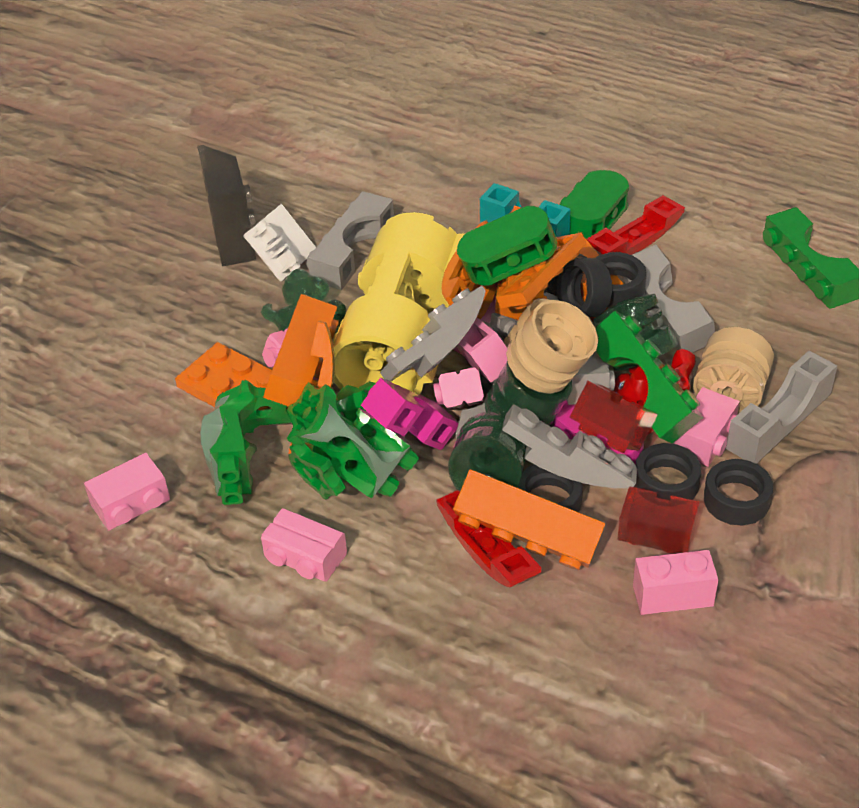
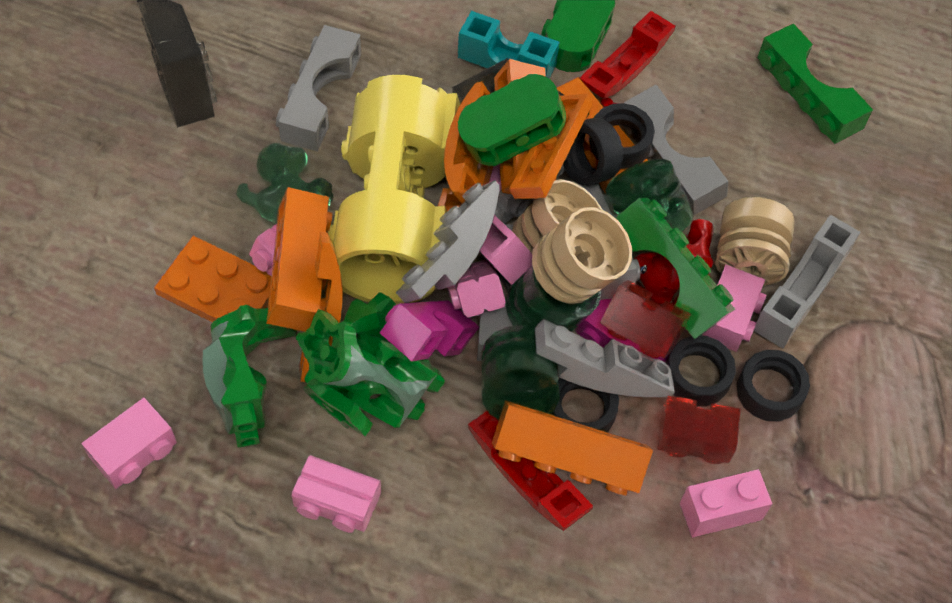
camera: 15 degrees left, 15 degrees up
white hinge [243,204,316,282] -> none

